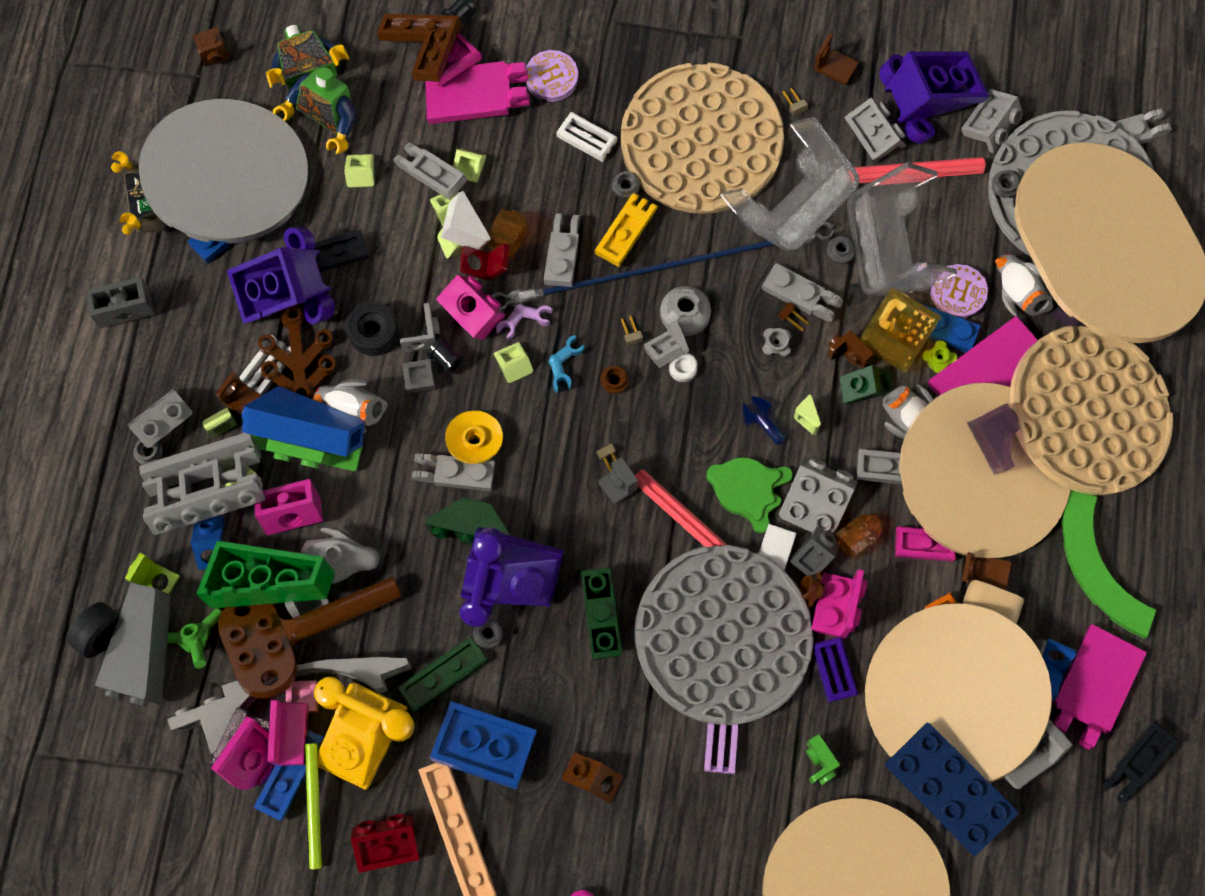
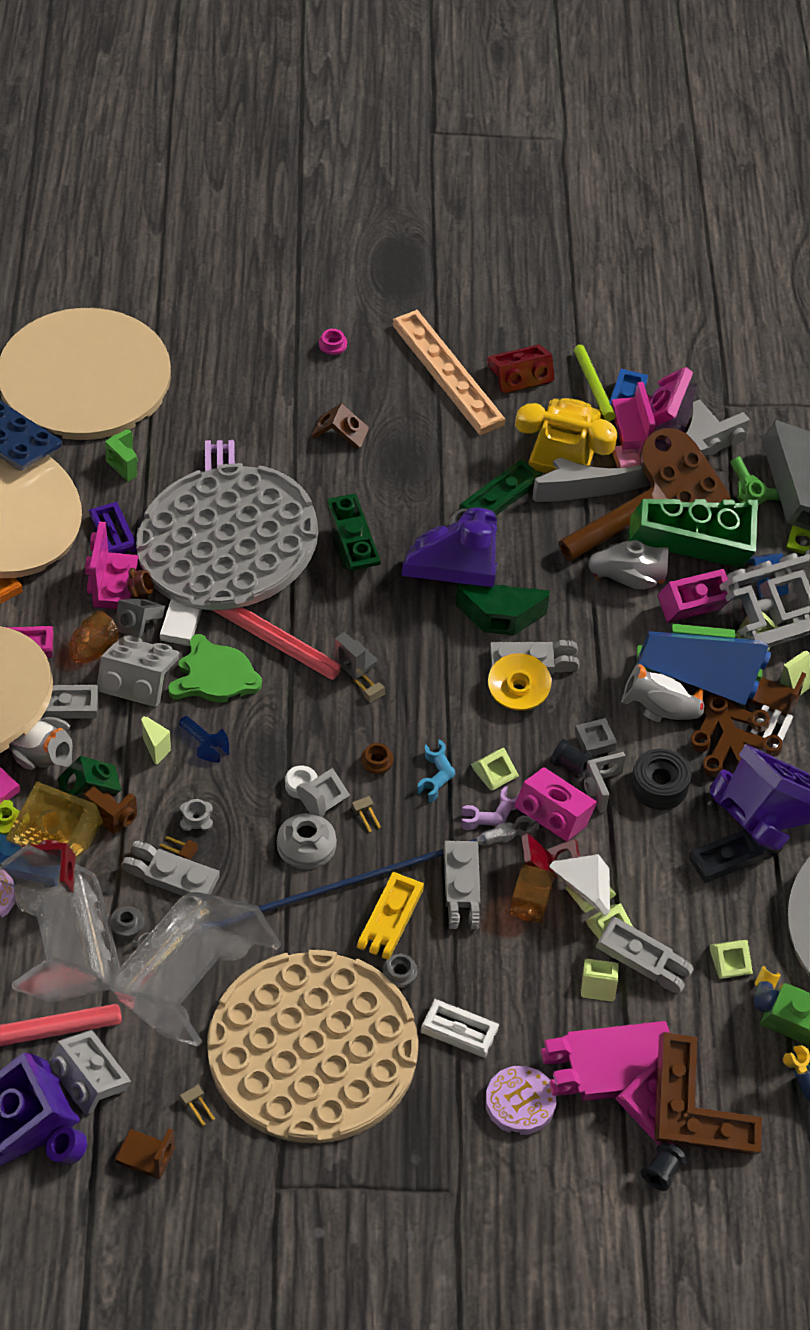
camera: 165 degrees right, 20 degrees down
blue plate [430,701,537,790] -> none
none -> dark red bracket [22,840,76,893]

